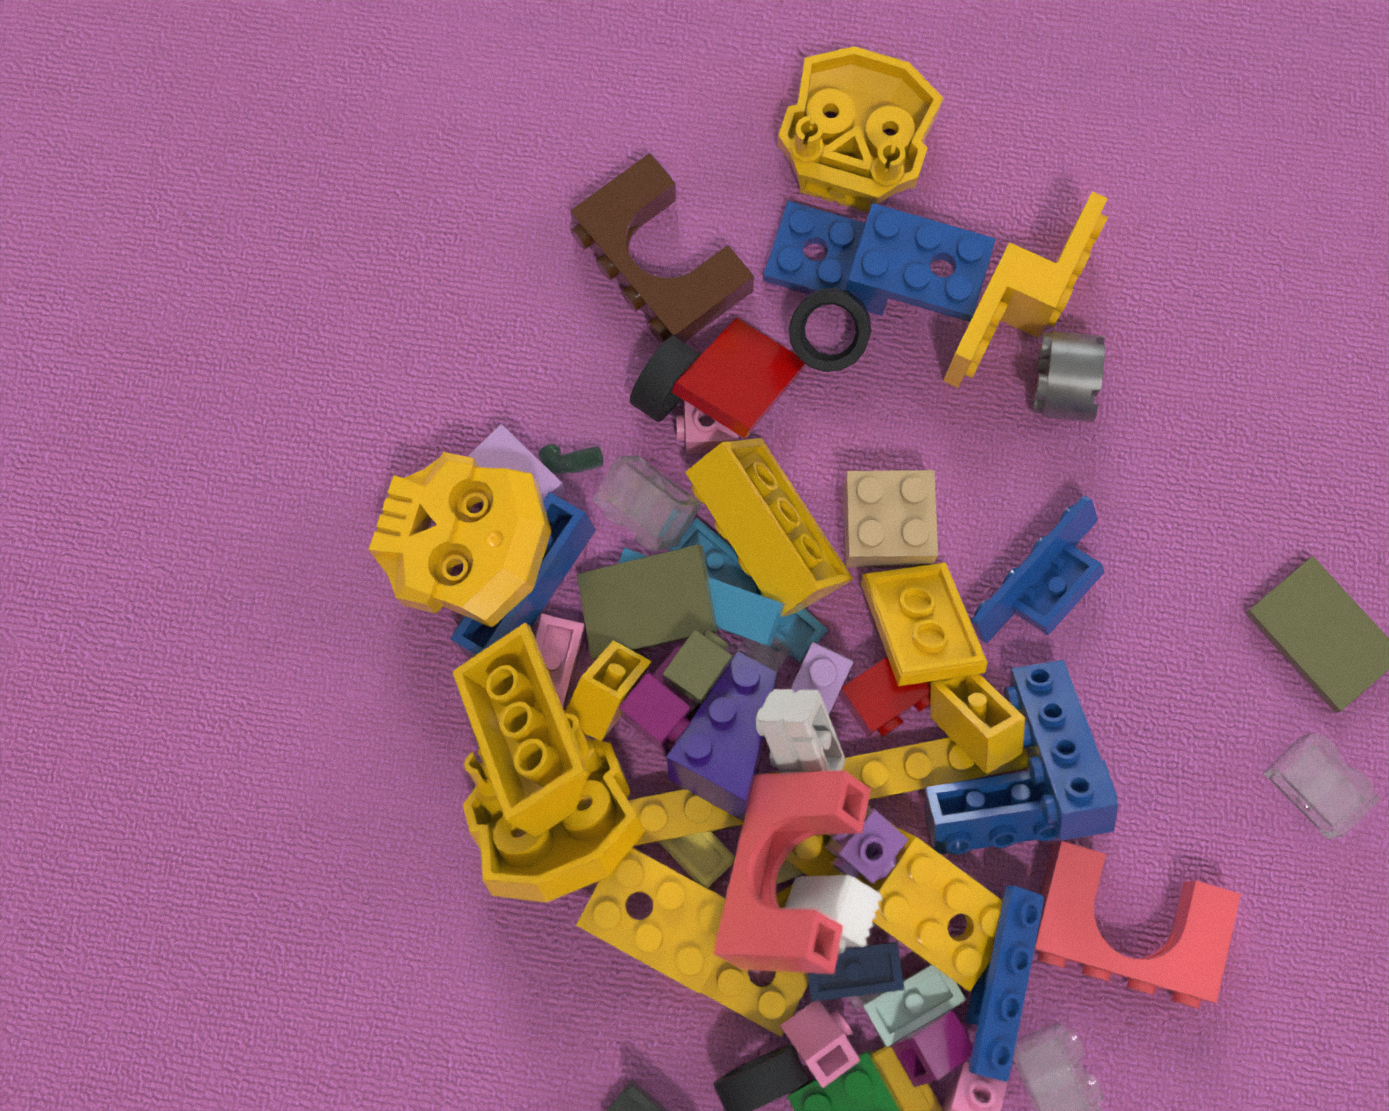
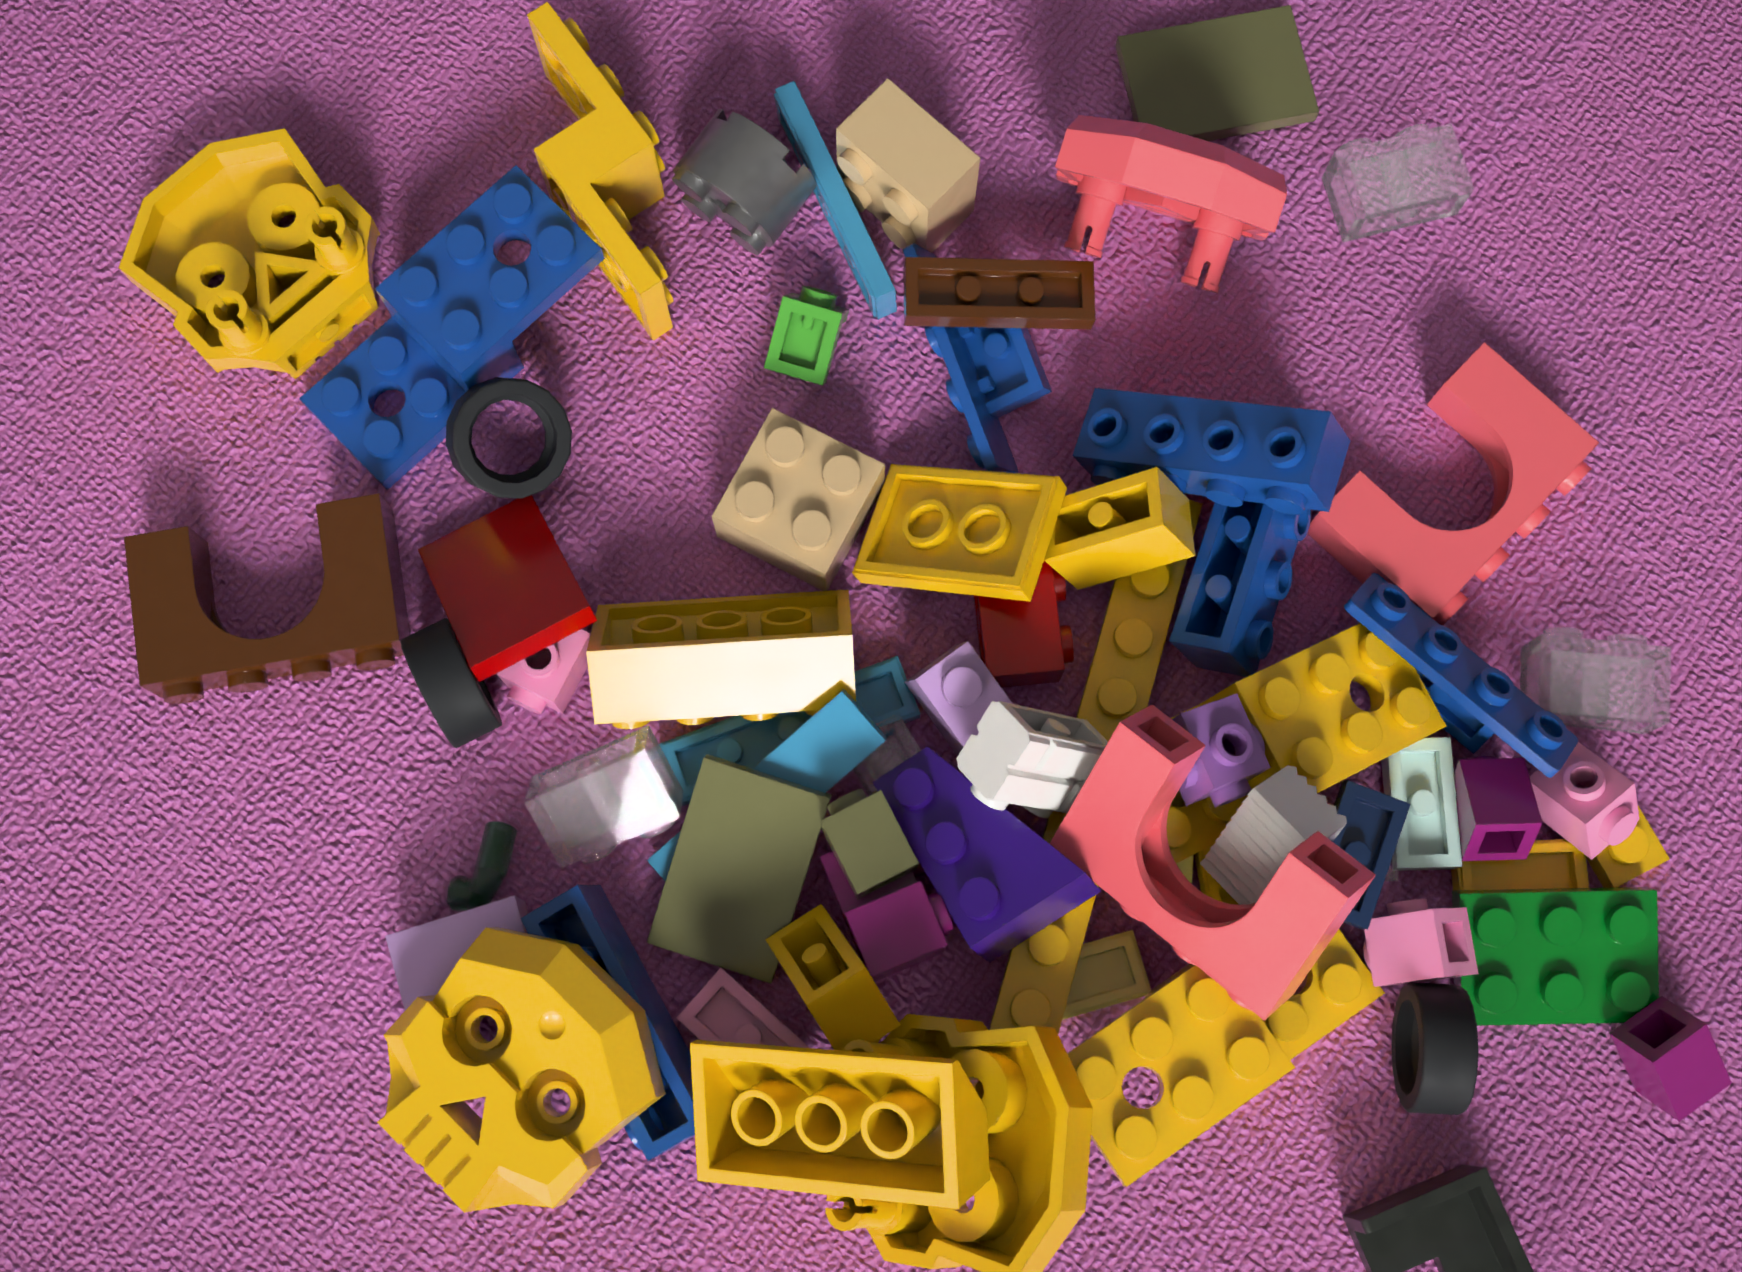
camera: 65 degrees left, 0 degrees up
none -> bright green bracket [764,286,849,386]
none -> dark azure tile [774,81,897,320]
none -> tan brick [836,78,980,253]
none -> reddish brown plate [903,257,1096,330]
none -> coral brick [1055,115,1287,293]

